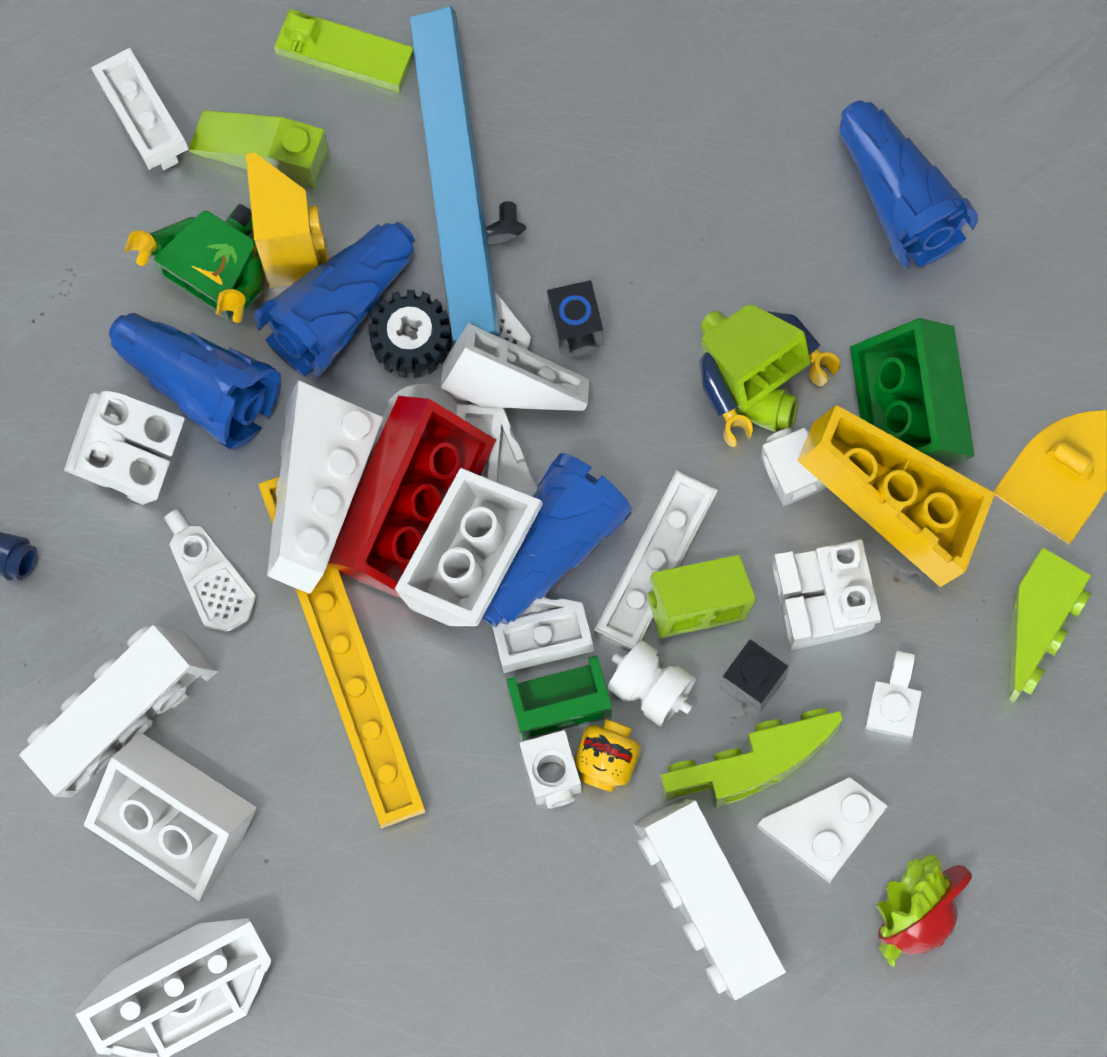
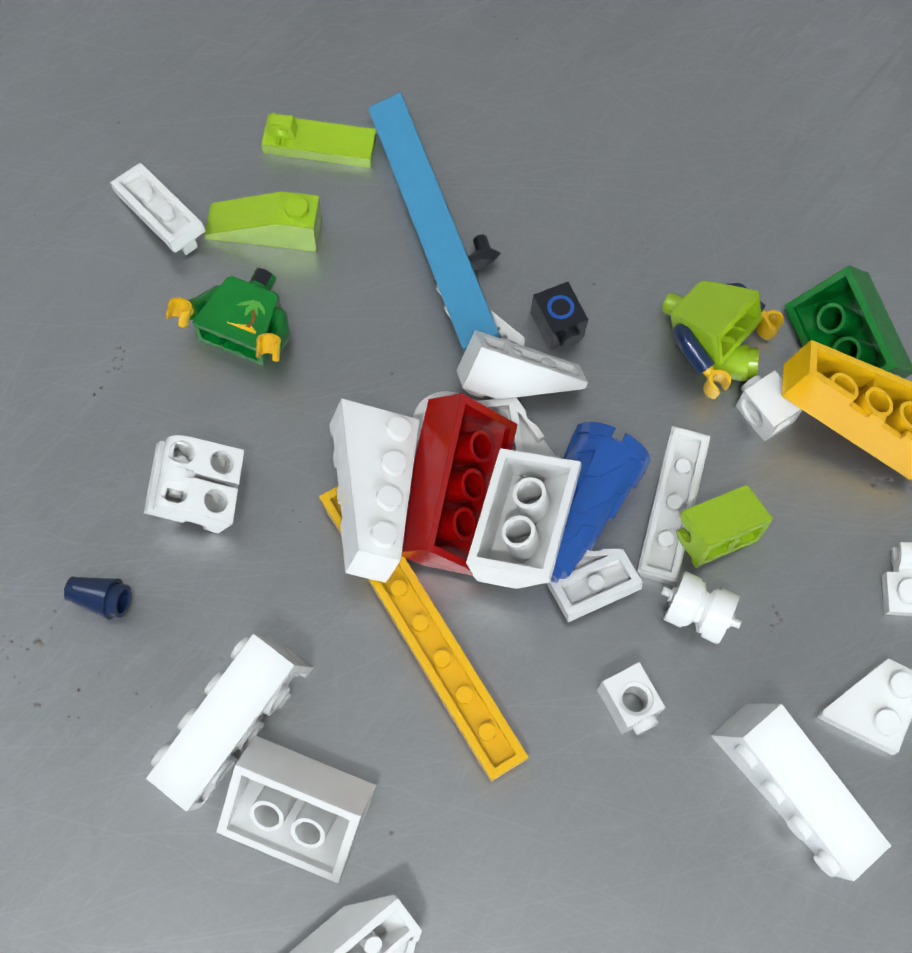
camera: 20 degrees left, 5 degrees down
blue cone [109,313,281,449] -> none
white piece [164,509,257,632] -> none
yellow slope [246,153,329,288] -> none
blue cone [254,222,415,379] -> none
black wheel [368,289,452,378] -> none
green panel [506,655,612,741] -> none
yellow head [574,719,642,792] -> none
lime slope [660,708,843,808] -> none
black brick [721,639,789,715] -> none
white hips [771,539,881,651] -> none
blue cone [839,100,978,268] -> none

